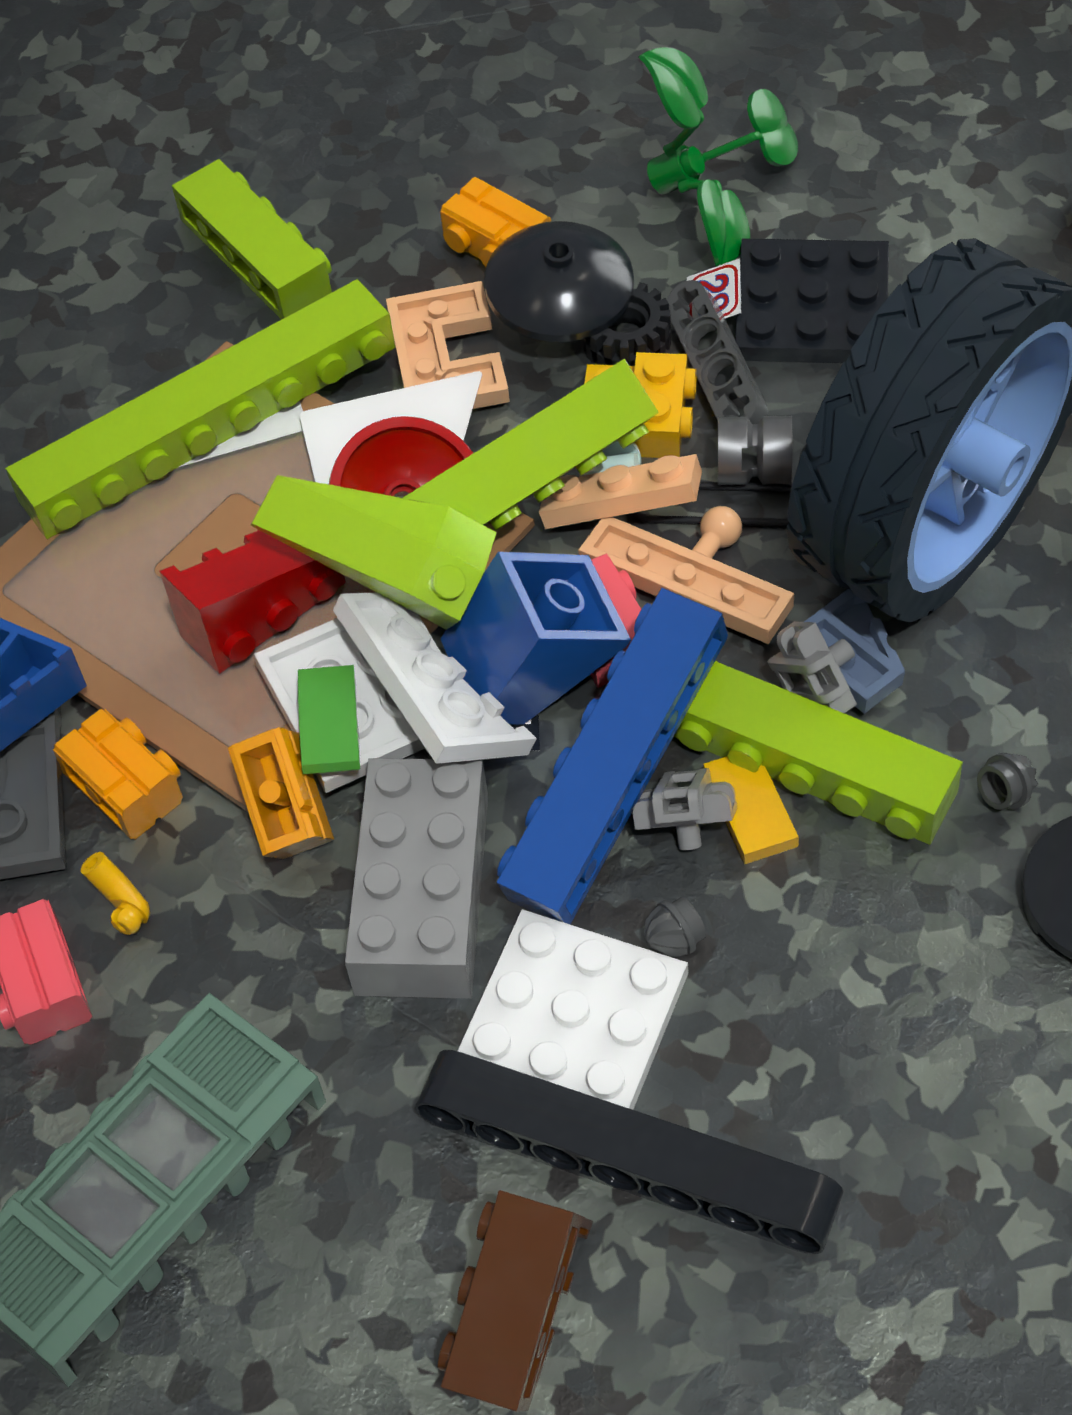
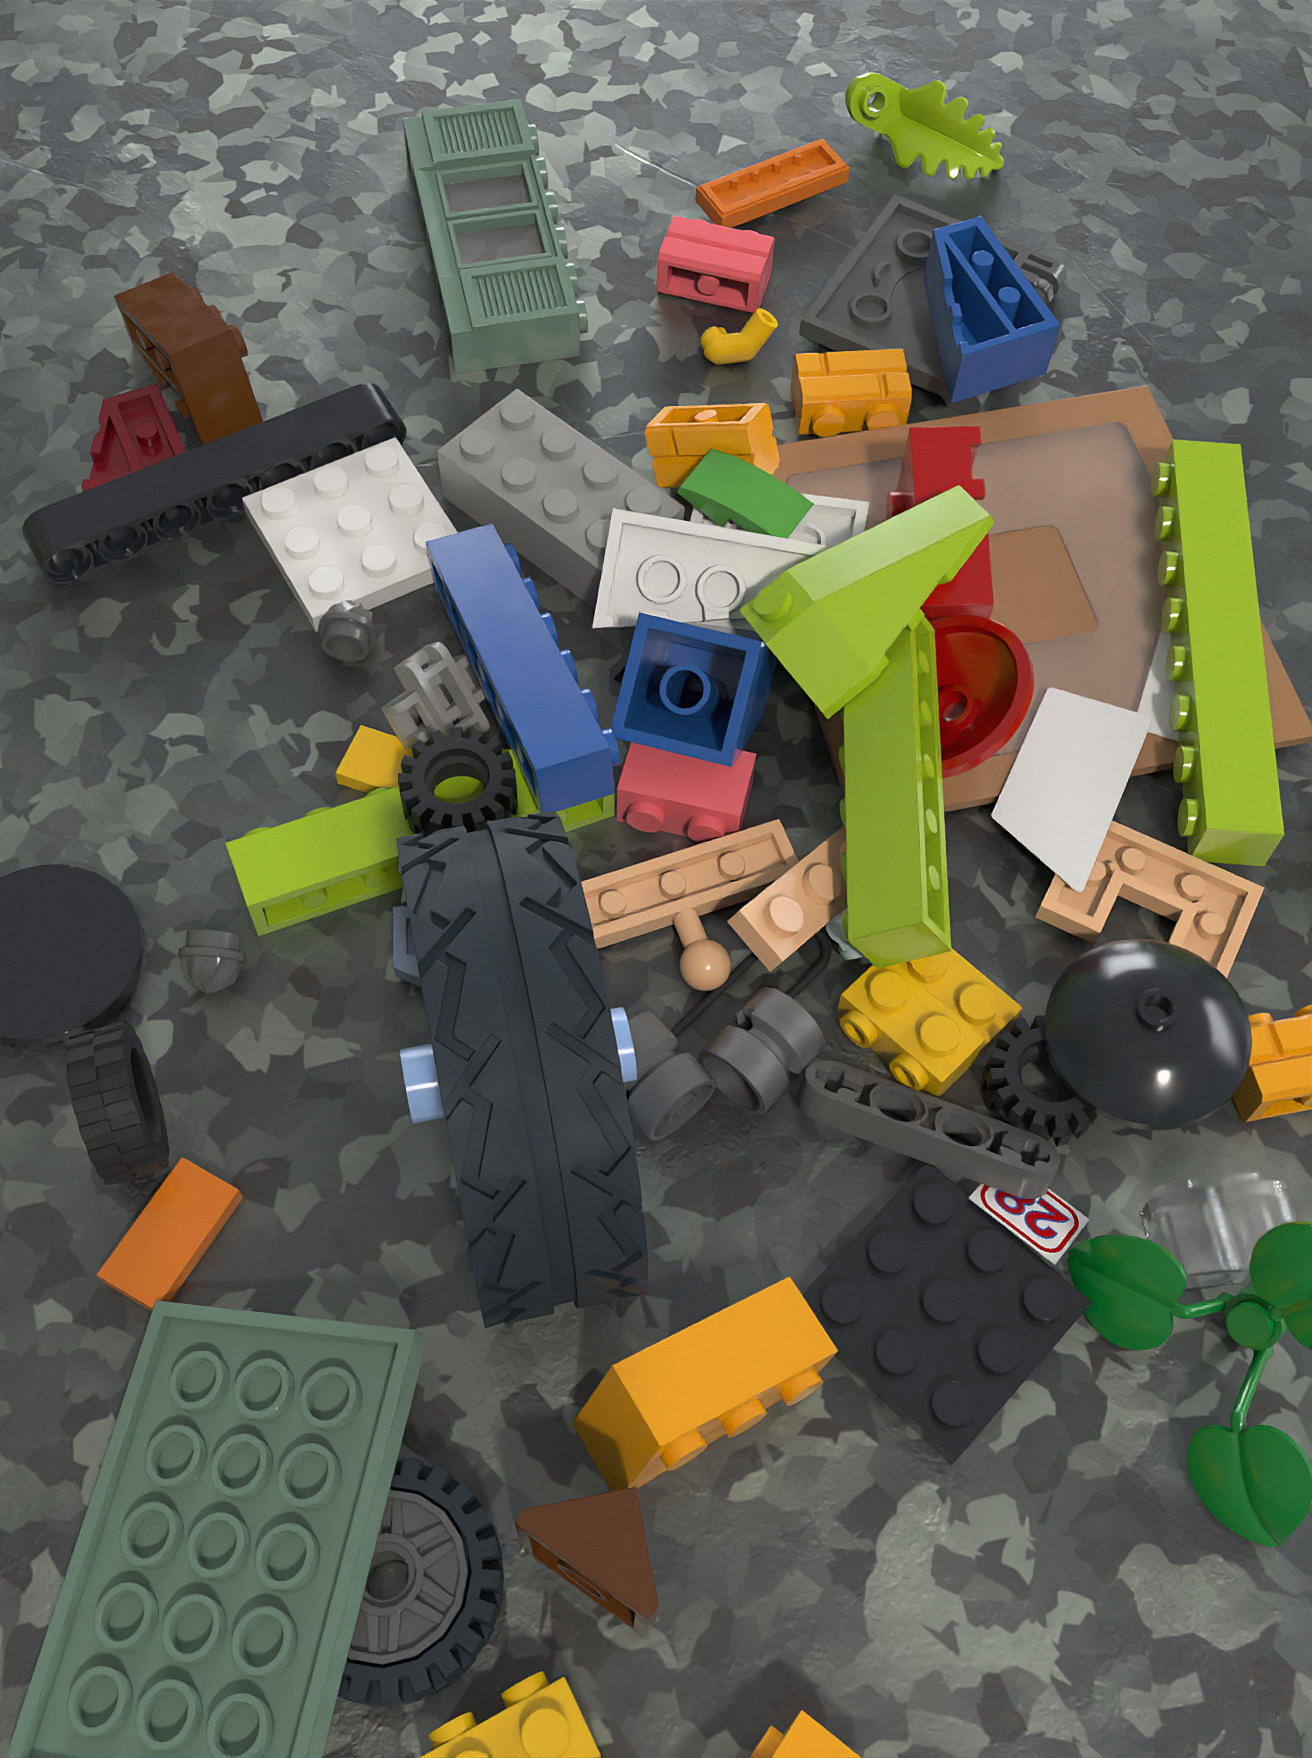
camera: 120 degrees right, 5 degrees up
none -> dark red wing [81,383,186,492]
none -> black tyre [398,727,518,835]
none -> clear brick [1139,1172,1299,1292]

